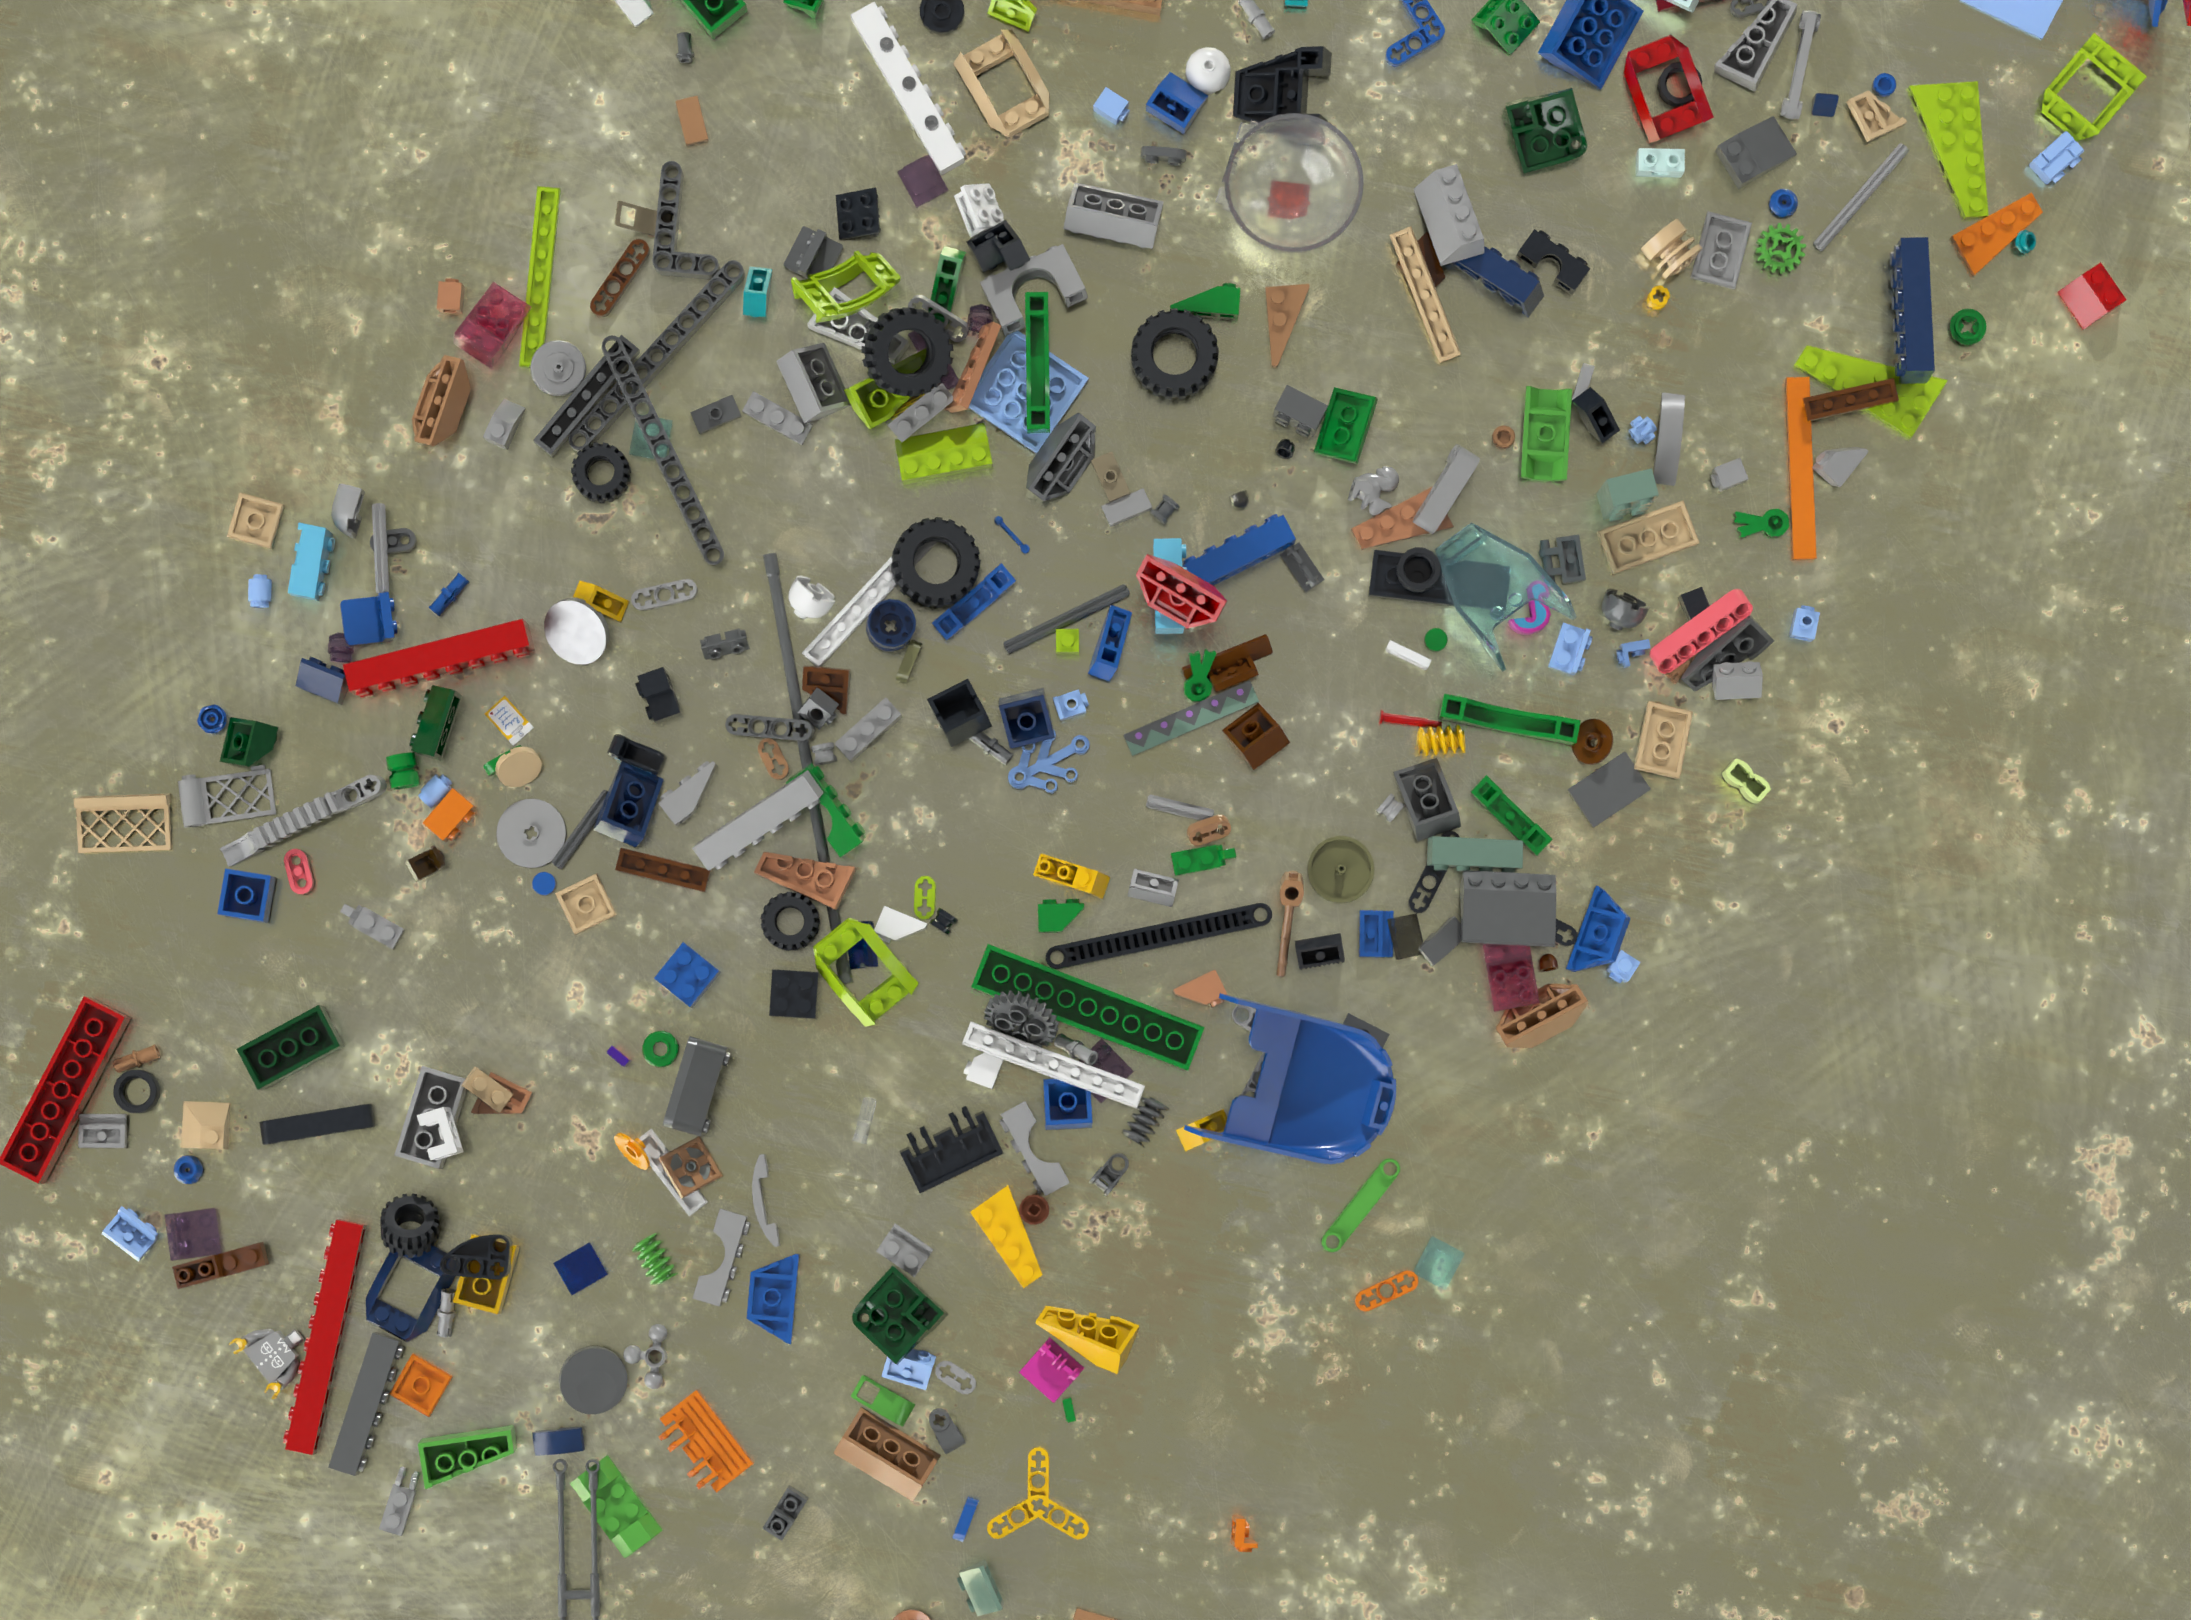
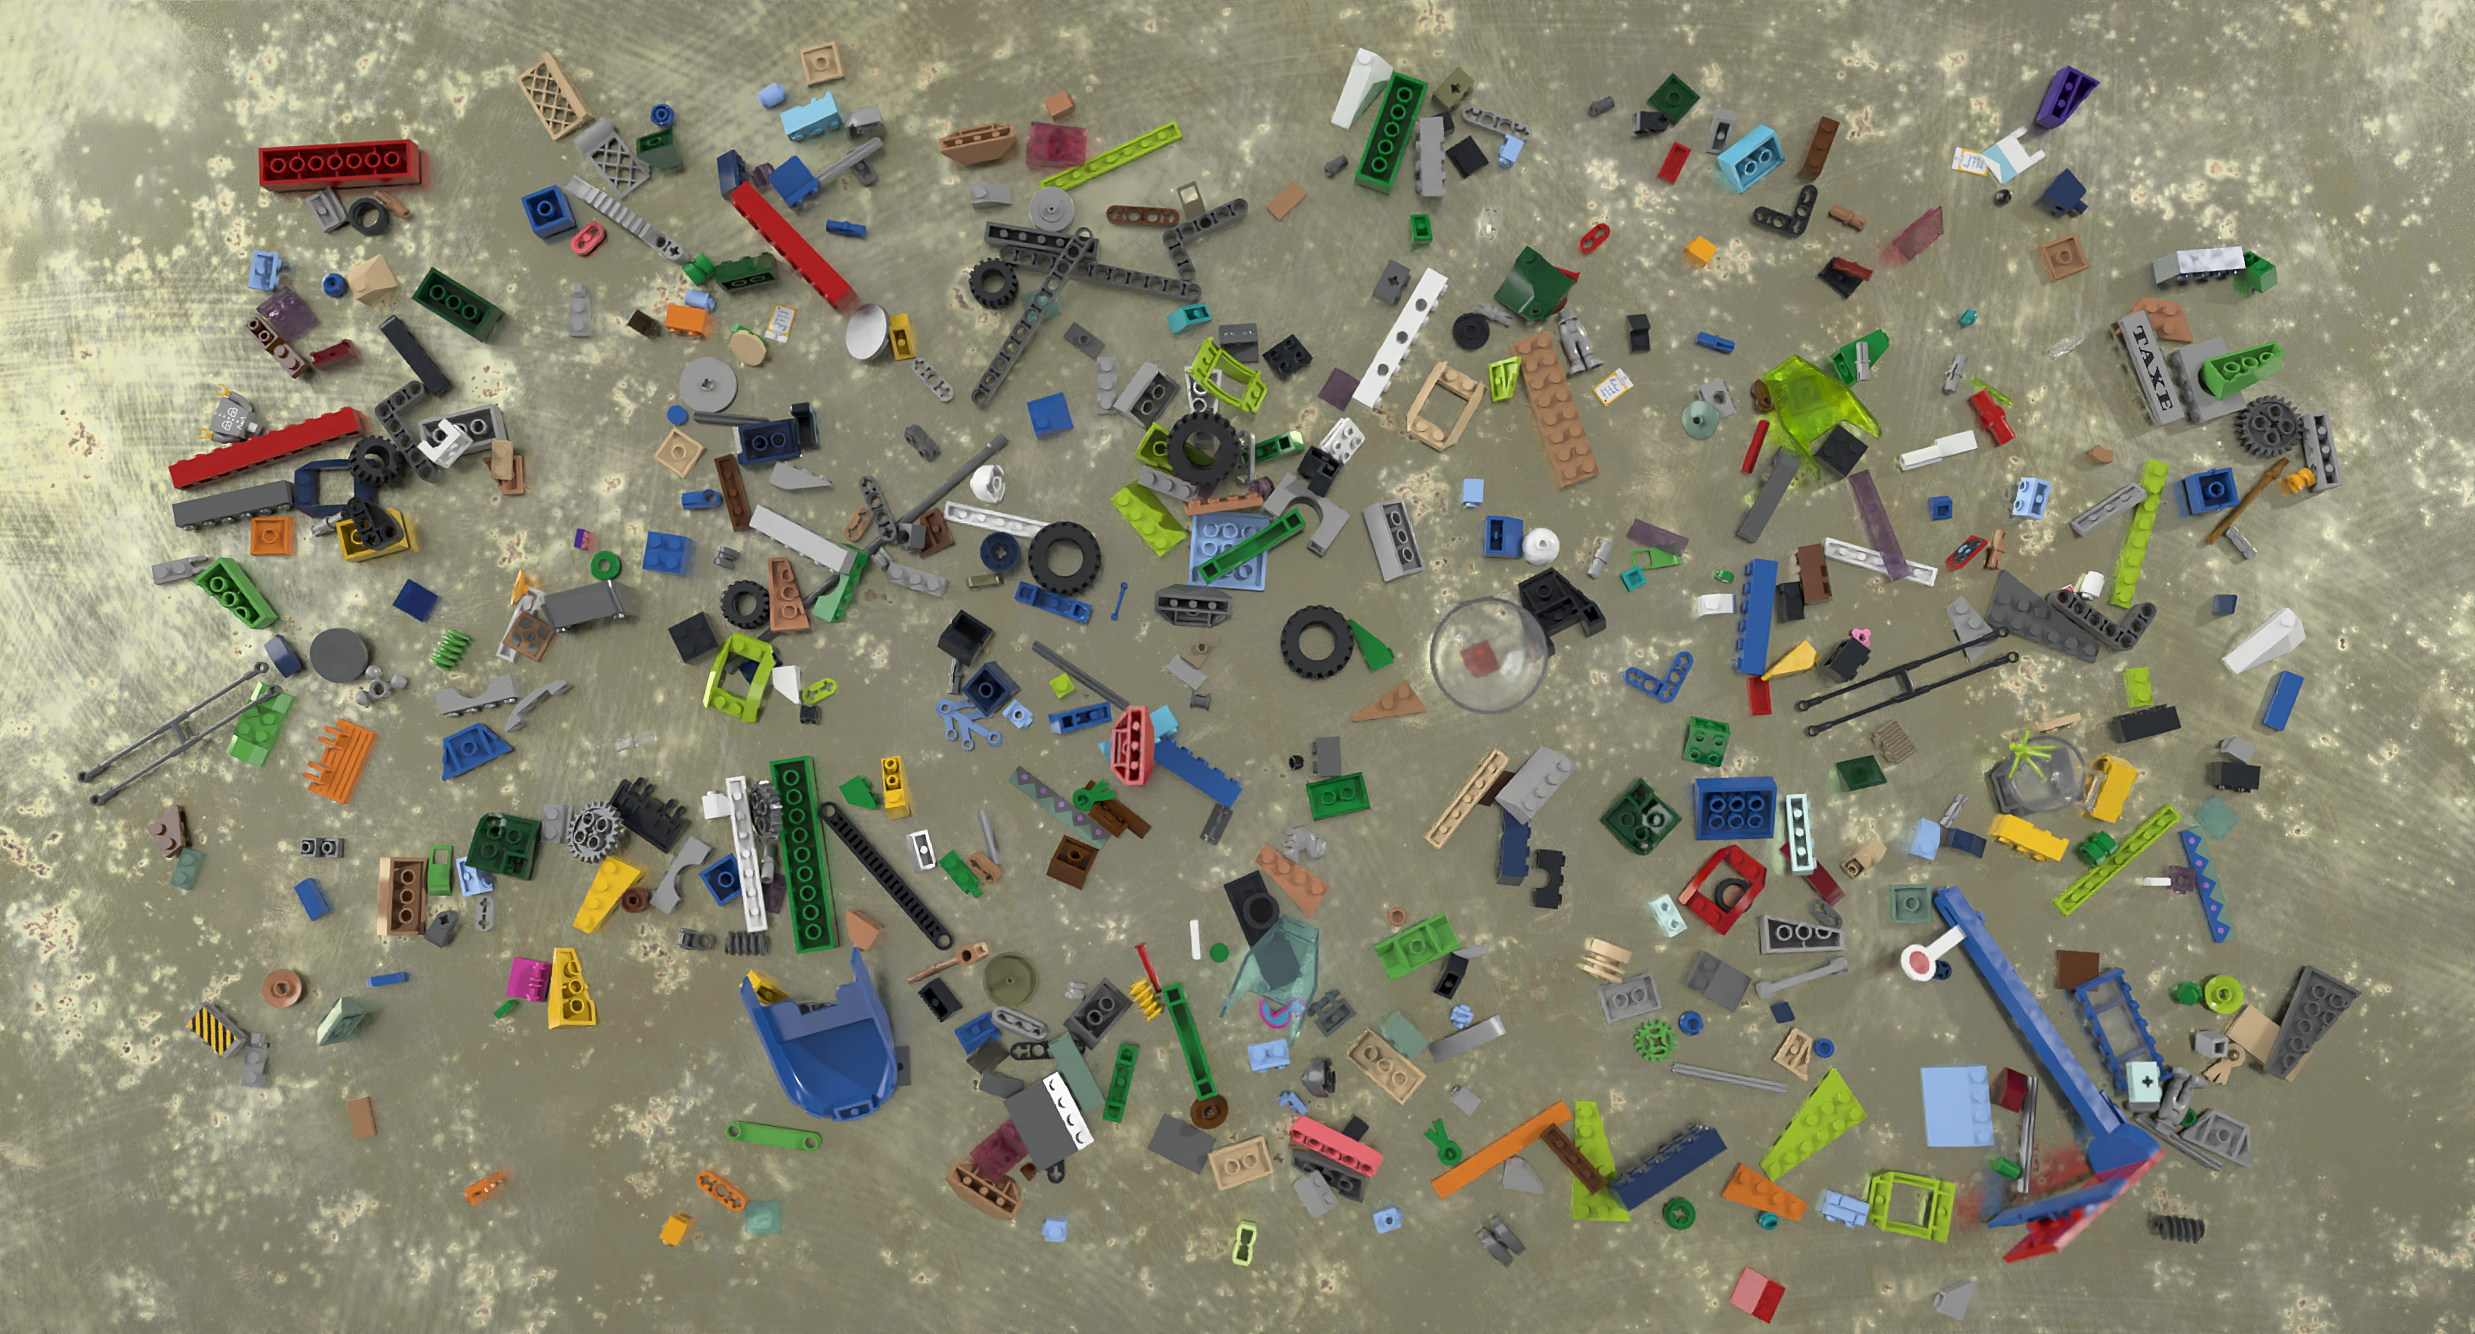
camera: 60 degrees right, 0 degrees up
black brick [635,667,682,724] -> none
yellow piece [987,1447,1089,1539] -> none
dark grey plate [1141,146,1187,166] -> none
clear smoke hinge [1229,490,1249,508] -> none
light grey beam [1413,444,1480,534] -> none
blue wing [1566,886,1631,972] -> none
yellow bush [1647,285,1670,310] -> none
none -> blue slope [294,878,330,921]
none -> dark red hinge [309,339,357,371]
none -> dark grey beam [375,380,441,483]
none -> dark grey gear [567,801,624,864]
none -> light orange brick [659,1213,692,1247]
none -> blue piece [681,489,723,510]
none -> dark grey wheel [713,545,738,569]
none -> light grey plate [991,1006,1047,1043]
none -> blue slope [1027,392,1074,439]
none -> dark grey brick [1372,259,1412,307]
none -> dark grey wheel [1477,1216,1526,1268]

